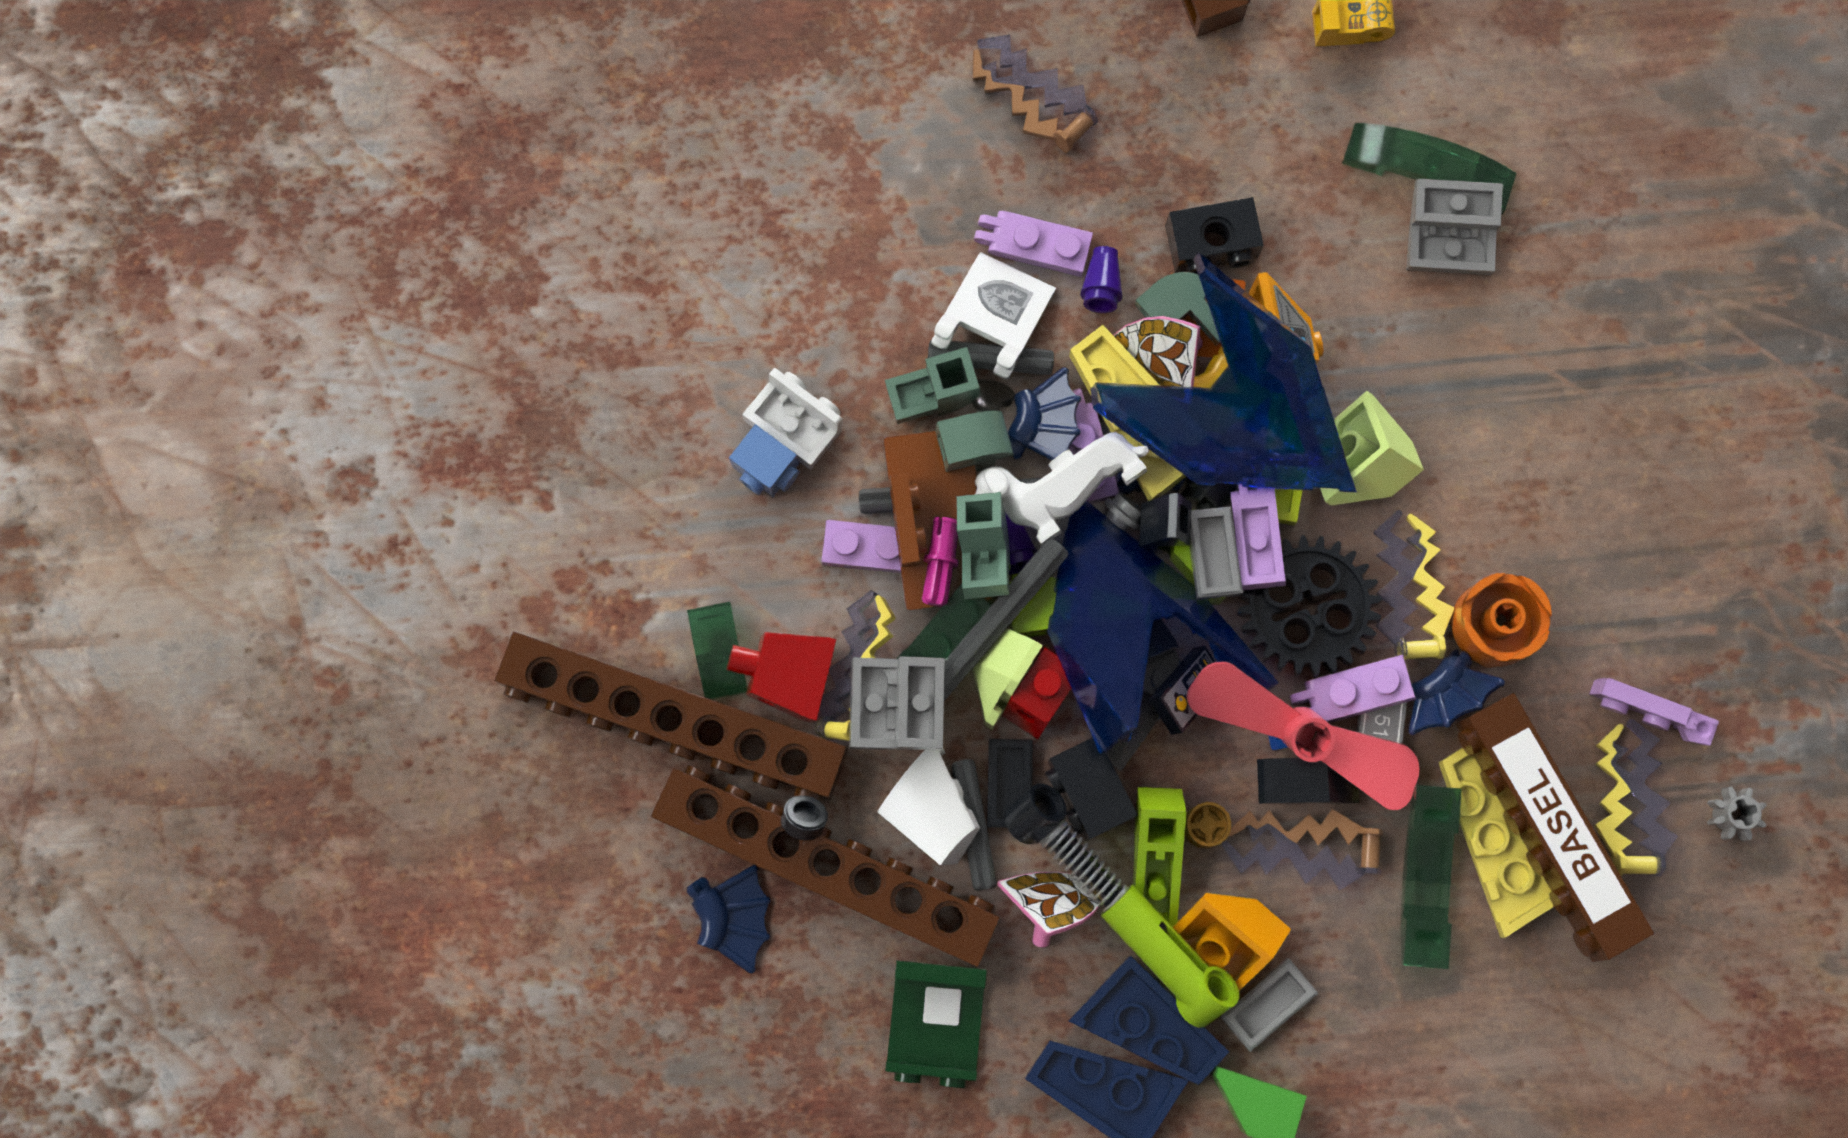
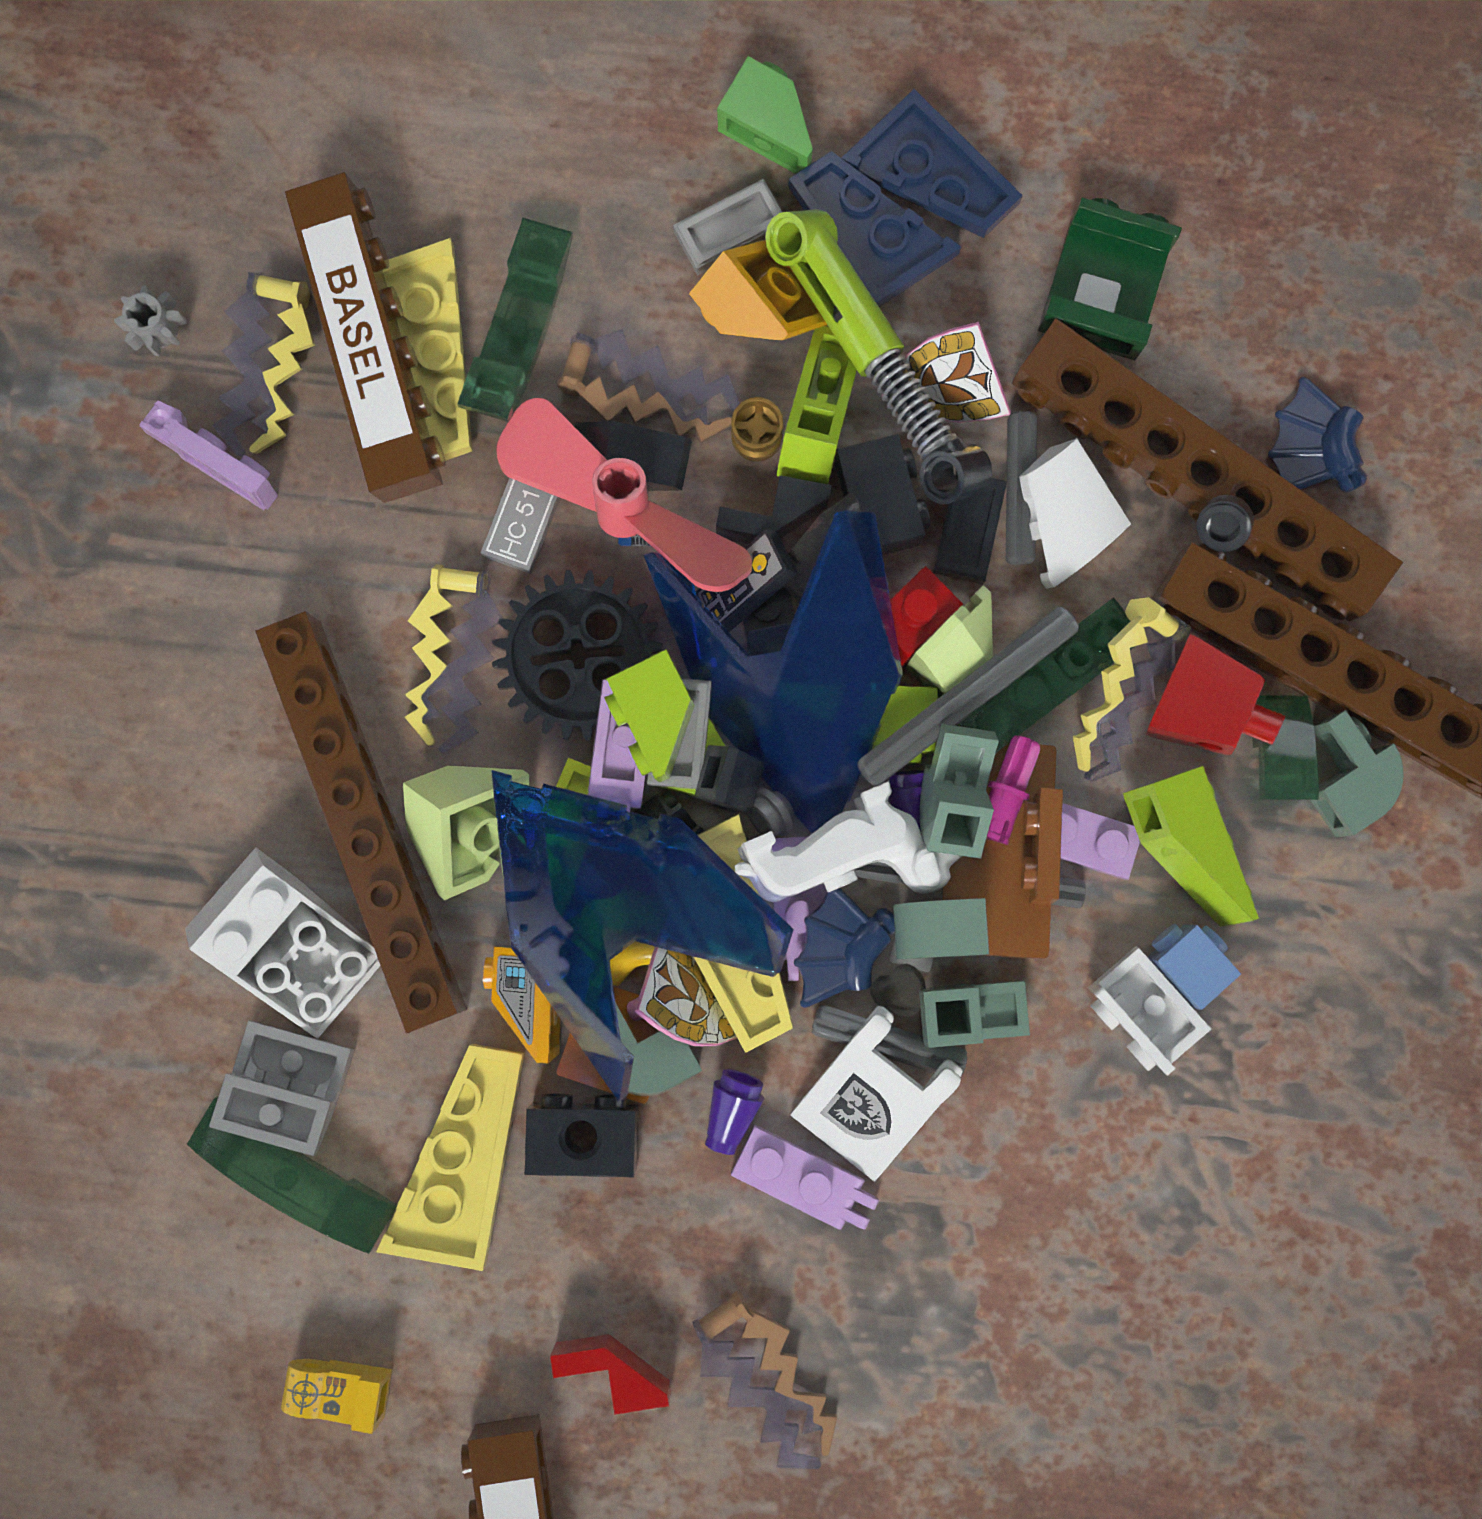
camera: 170 degrees left, 5 degrees up
light grey slope [849,656,945,750] -> none
lavender hinge [1290,655,1416,723] -> none
dark blue arm [1409,649,1505,735] -> none
orange brick [1450,573,1552,668] -> none
none -> white slope [185,848,381,1039]
none -> reddish brown brick [255,611,468,1034]
none -> light yellow wing [376,1044,525,1271]
none -> red slope [550,1334,671,1415]
none -> lime slope [604,650,695,783]
none -> black slope [716,476,832,544]
none -> lime slope [1123,766,1259,927]
none -> sand green brick [1306,711,1404,837]

